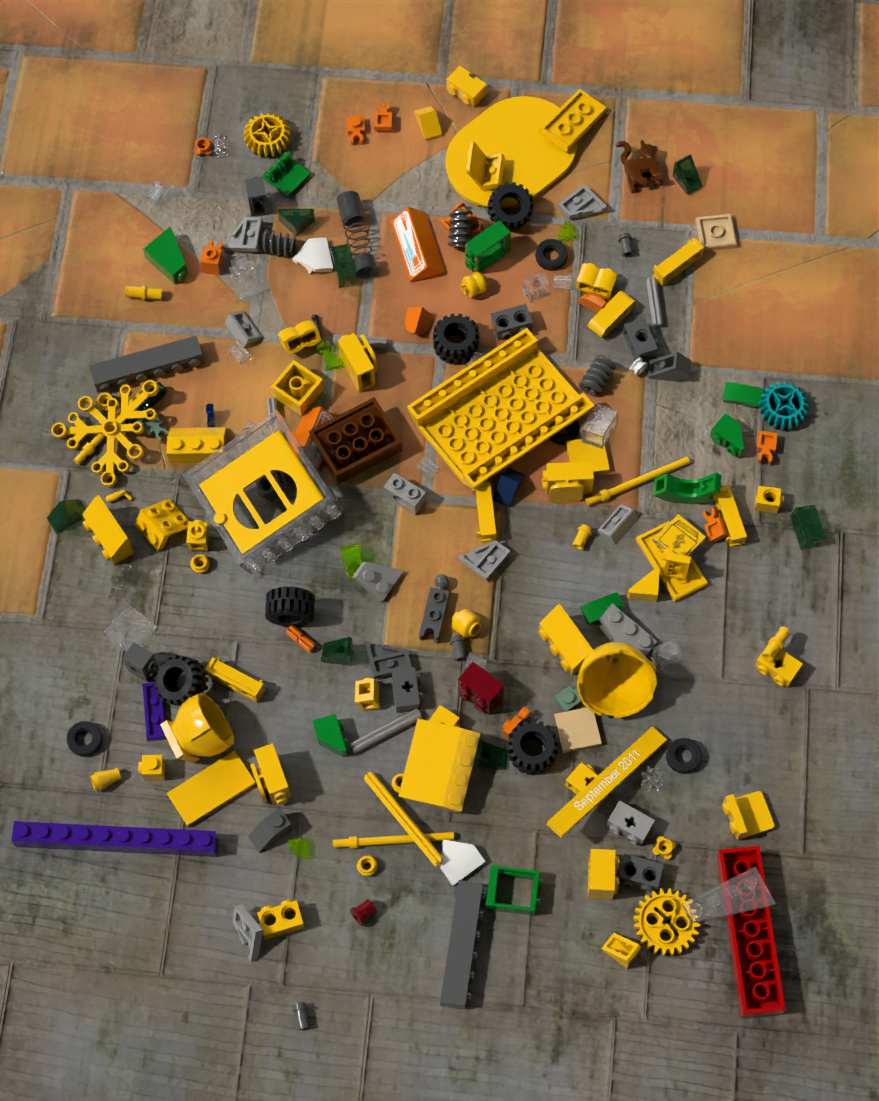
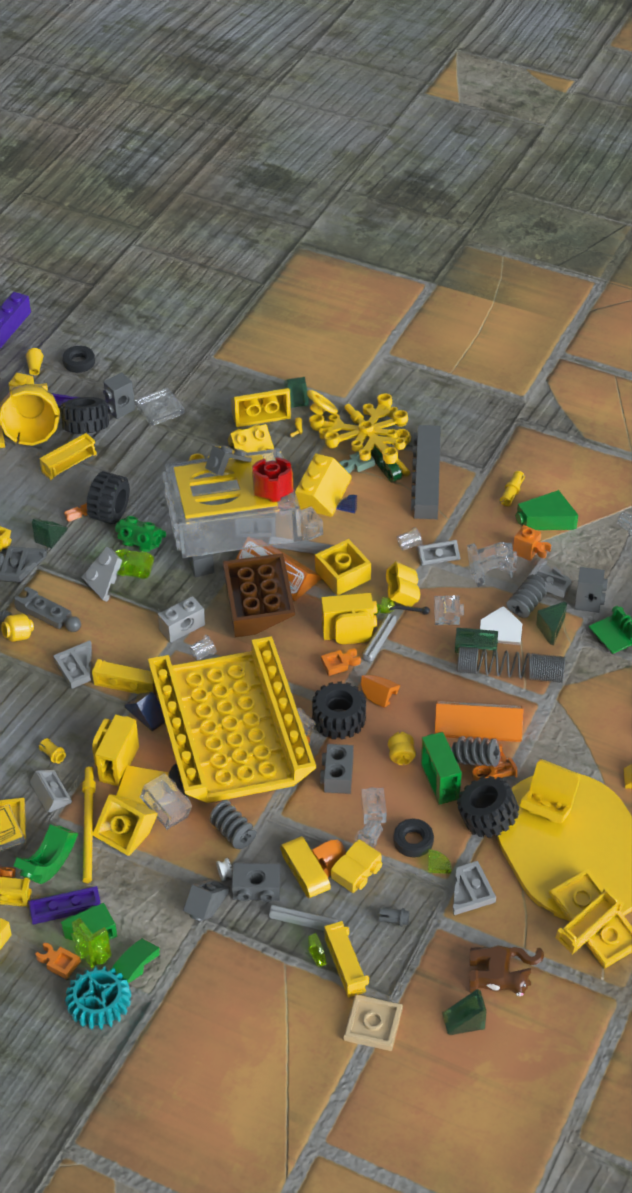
camera: 110 degrees right, 20 degrees down
none -> dark purple tile [28,886,101,925]
none -> clear neon green bracket [71,918,112,968]
none -> yellow slope [93,794,158,856]
none -> green brick [115,516,166,552]
none -> dark grey bracket [205,445,252,476]
none -> red brick [252,458,294,502]
none -> yellow piece [307,390,338,415]
none -> clear neon green tile [308,933,326,967]
none -> orange plate [321,648,361,676]
none -> clear brick [434,596,464,625]
none -> yellow container [555,886,624,955]

